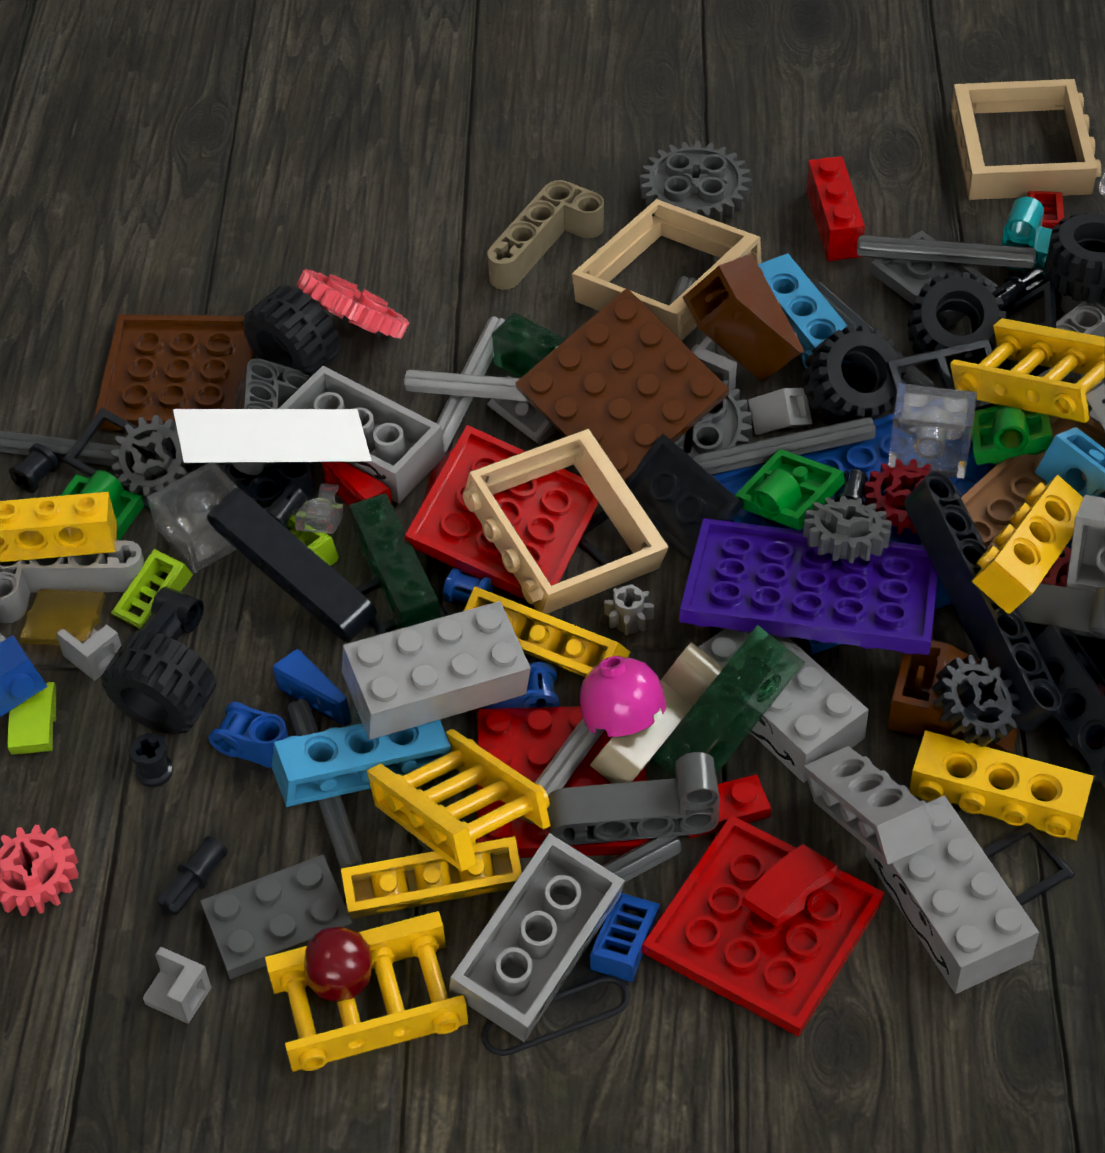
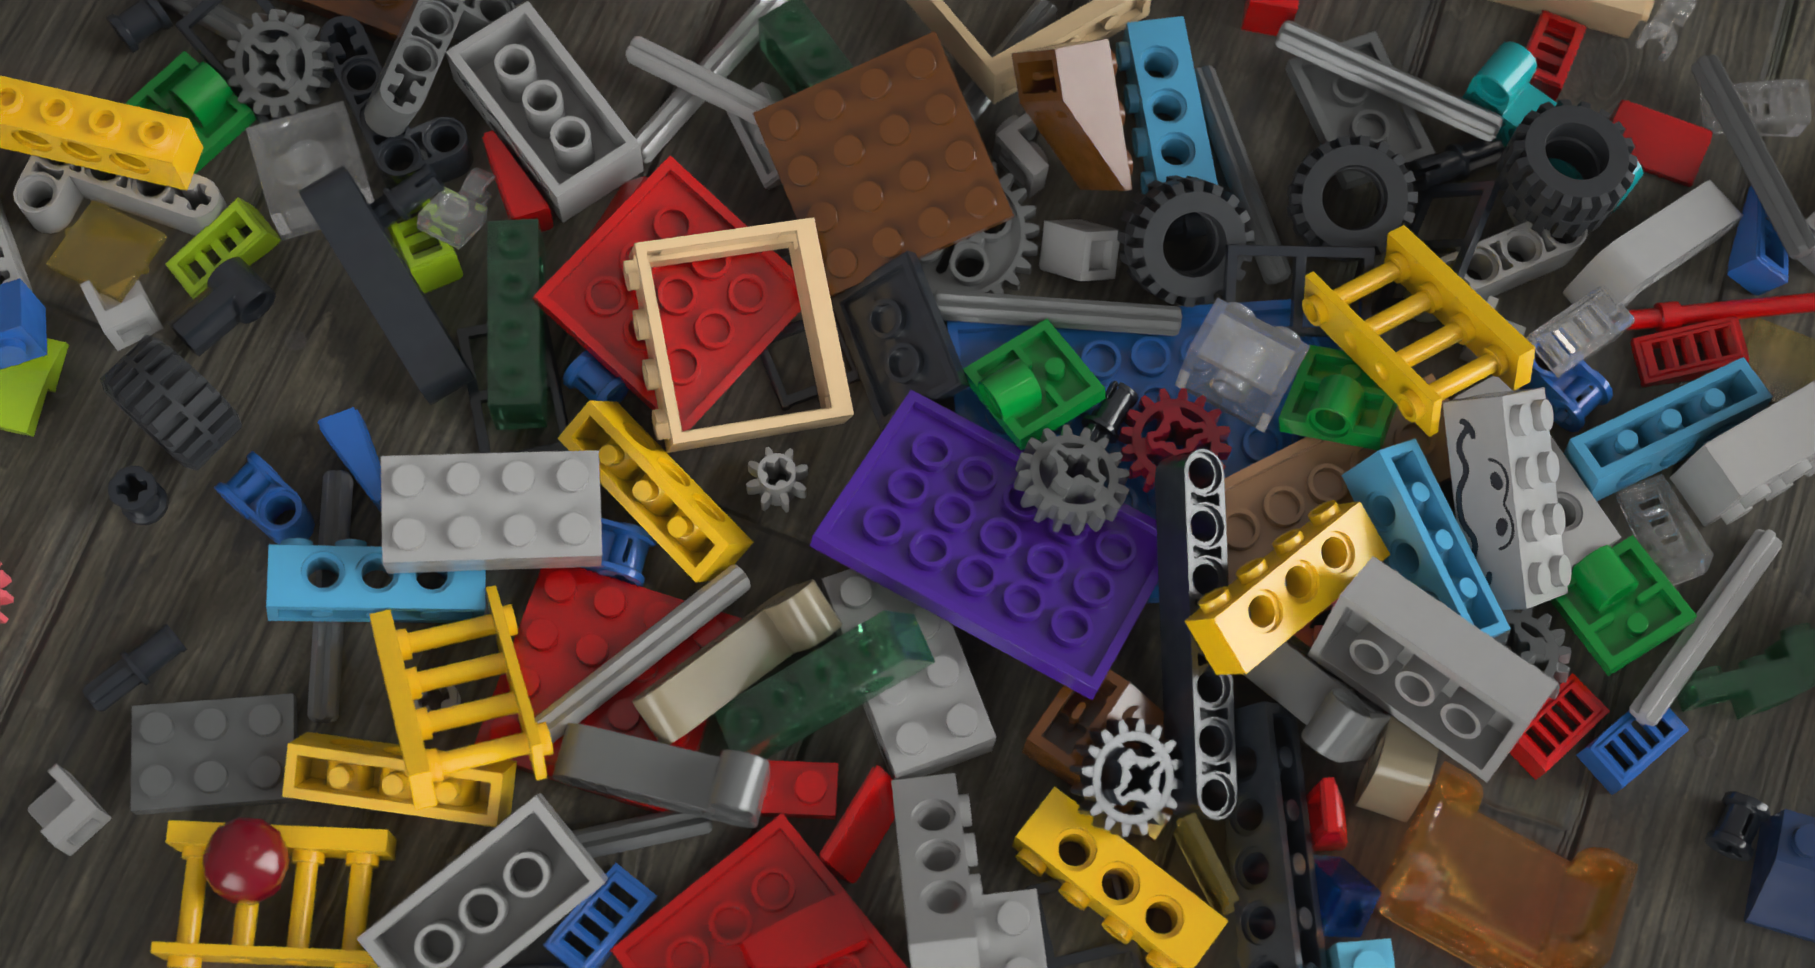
camera: 10 degrees right, 20 degrees up
white sticker [173,409,372,463] -> none
dark pink cylinder [580,656,666,737] -> none
none -> red slope [820,766,895,884]
none -> clear yellow piece [1173,812,1239,916]

